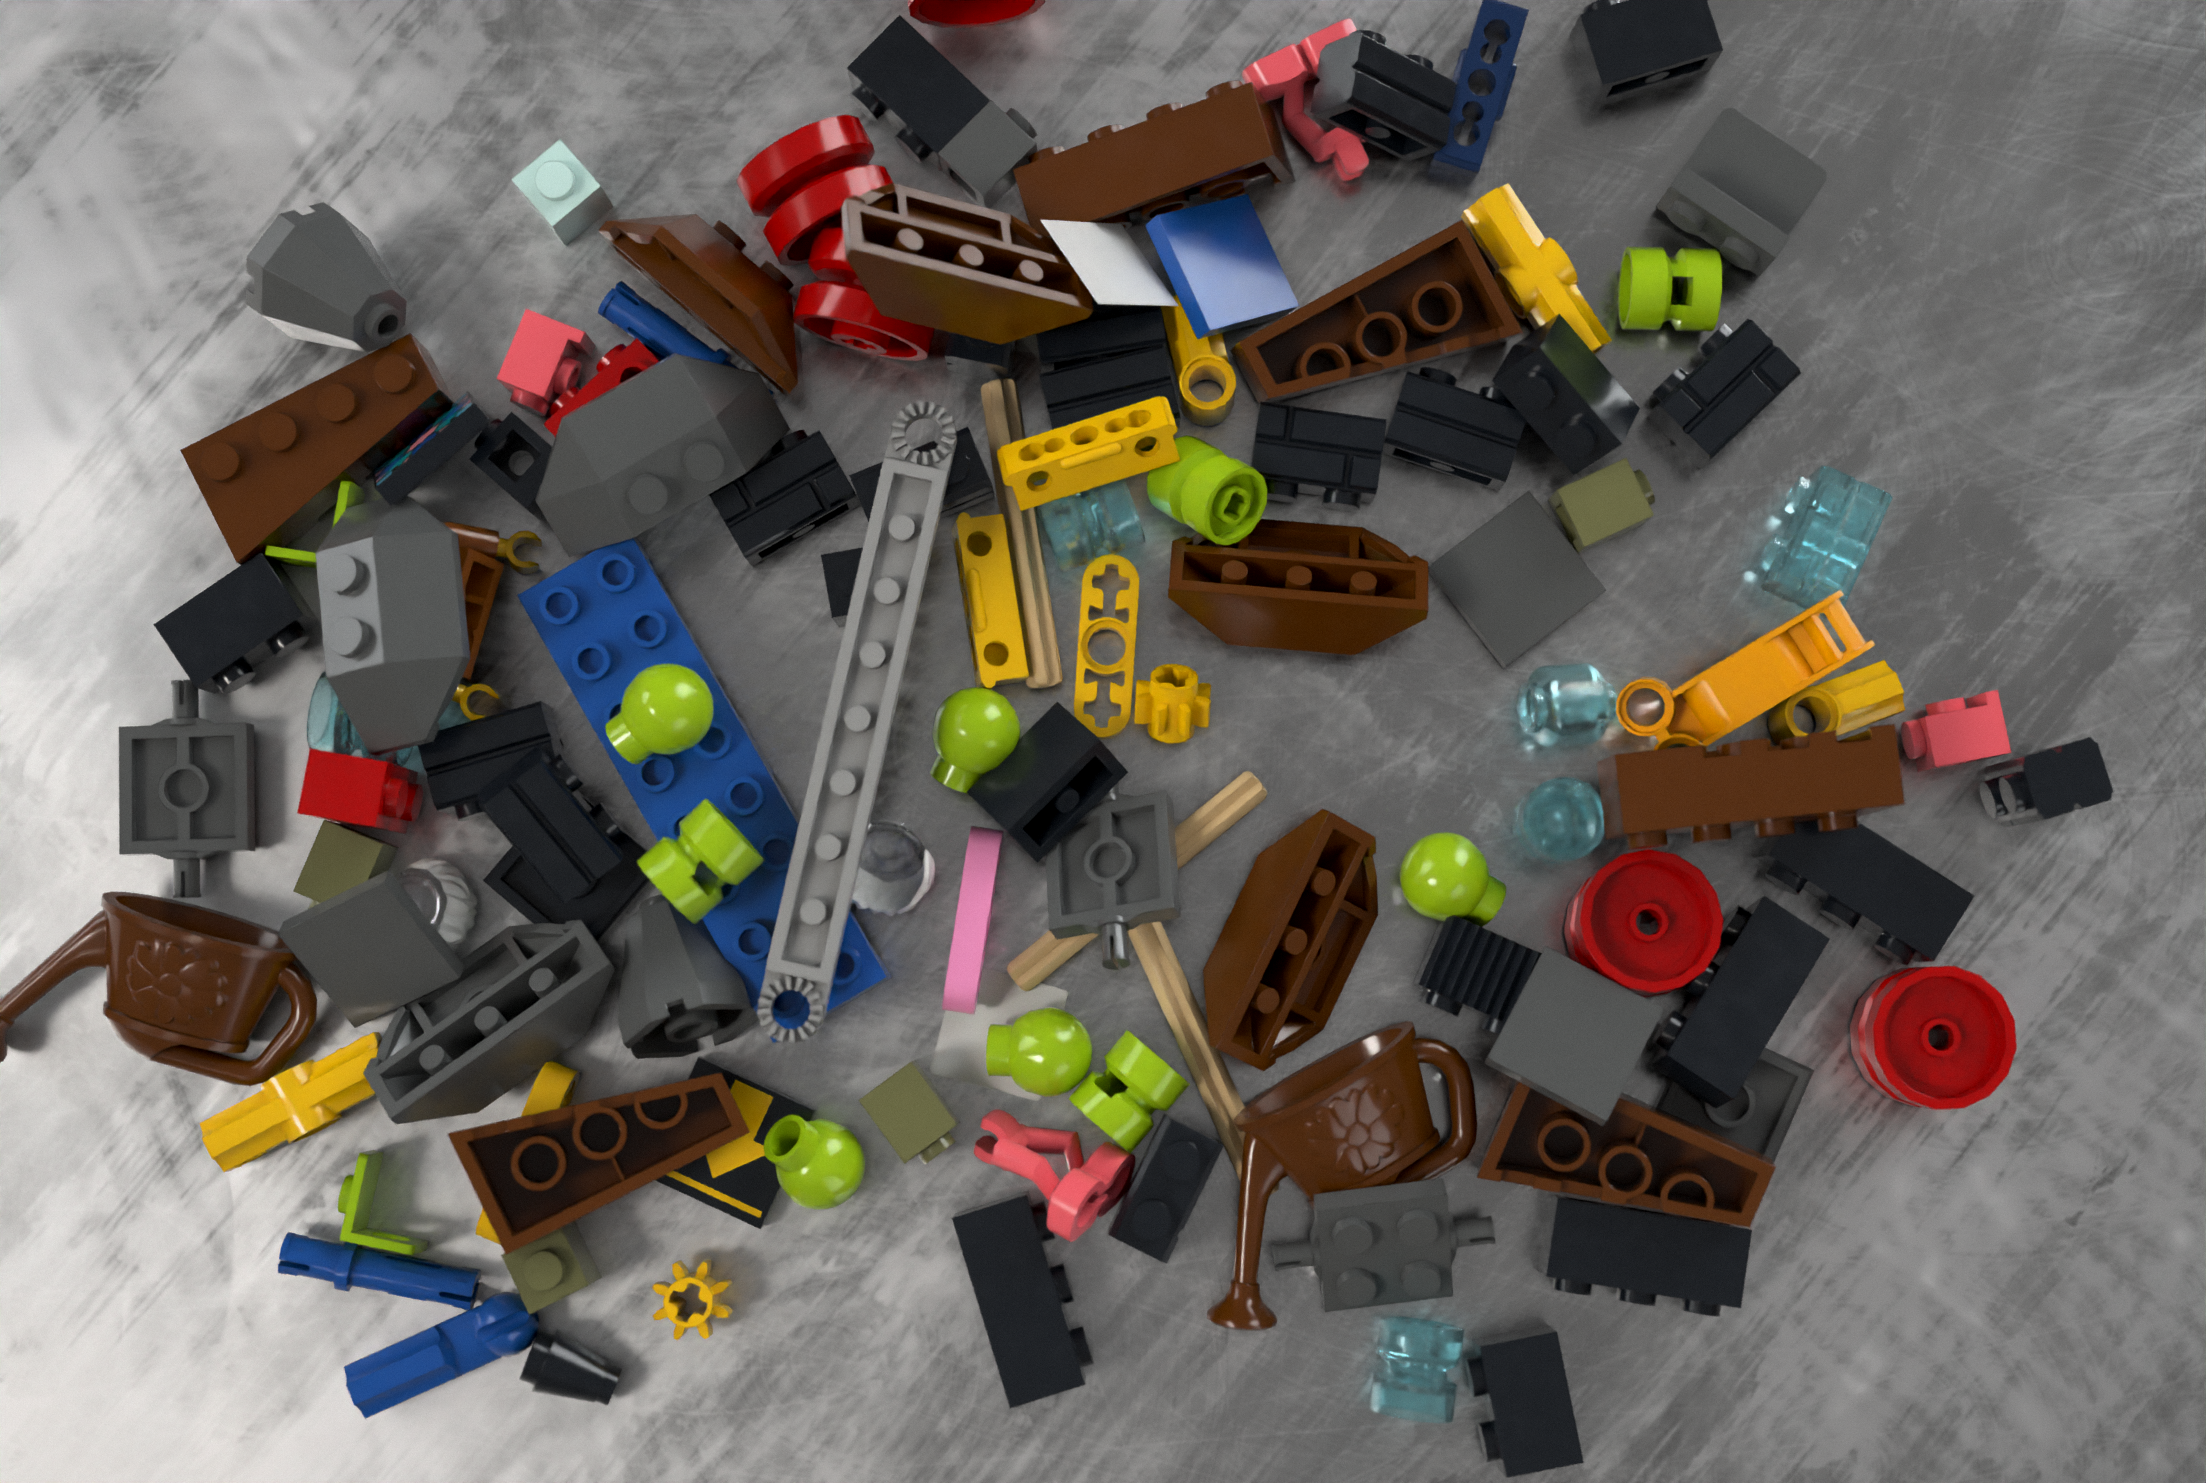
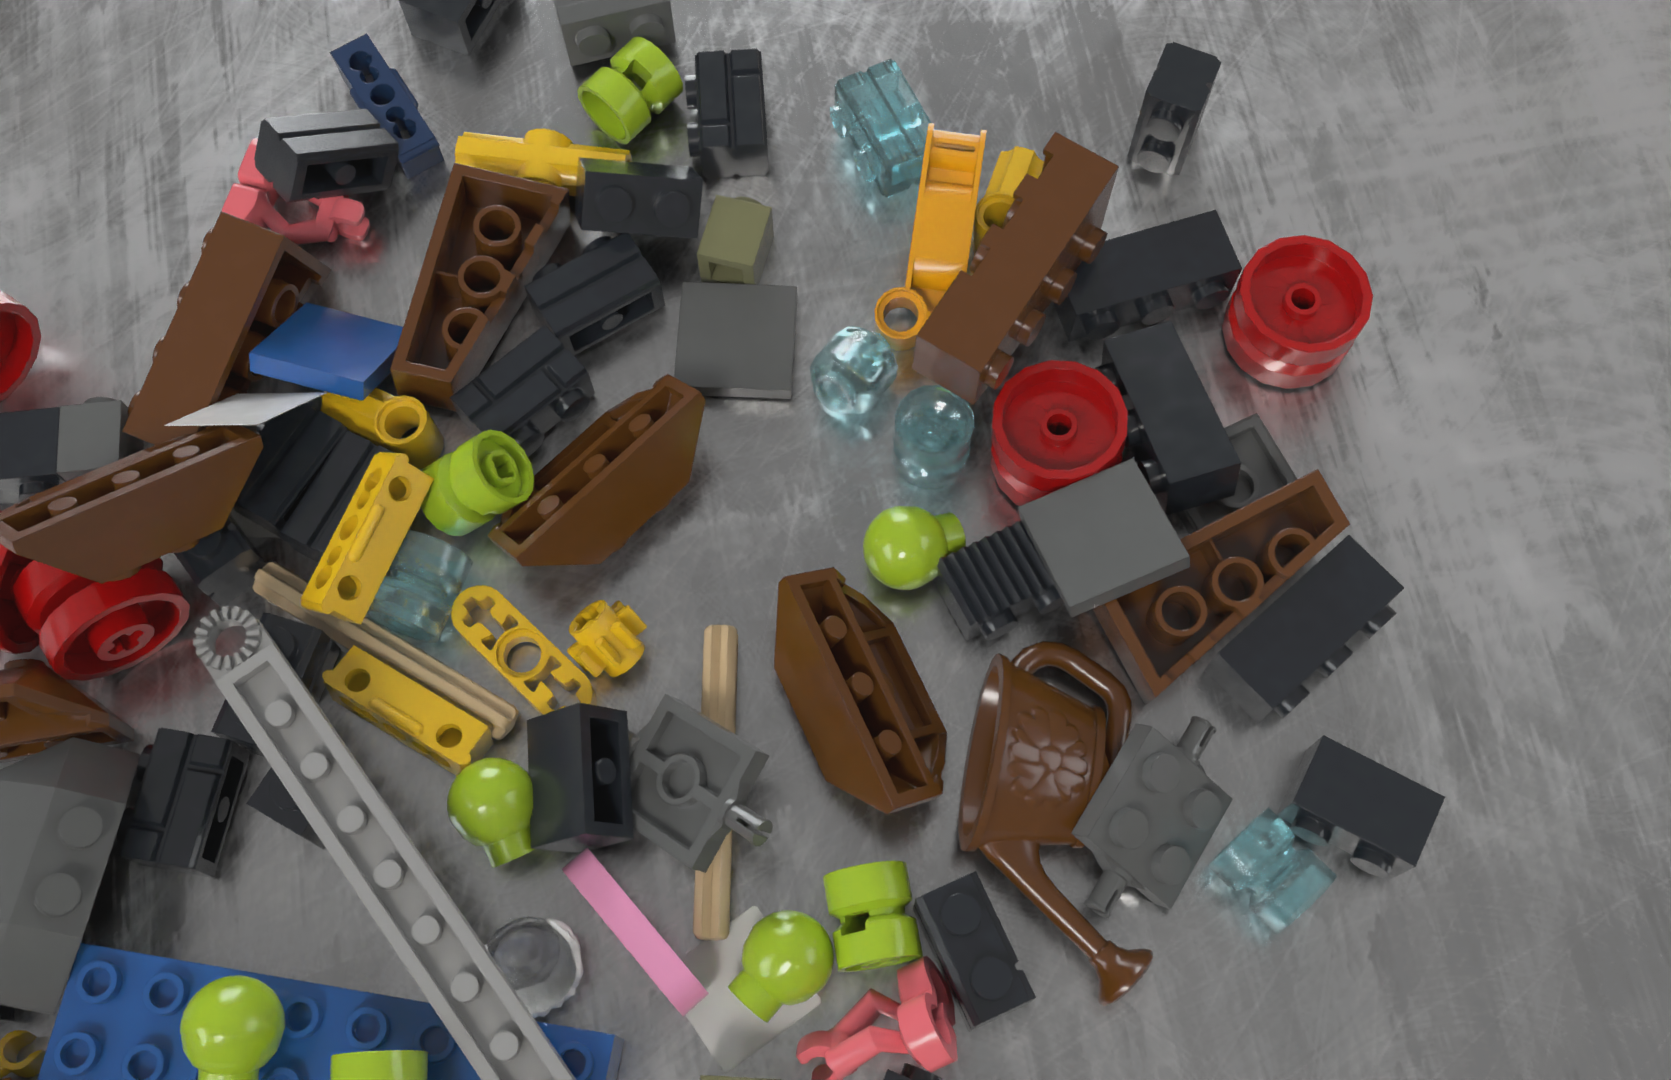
camera: 50 degrees left, 15 degrees down
tan axle [1128,921,1279,1195] -> none
coral brick [1901,690,2011,772] -> none

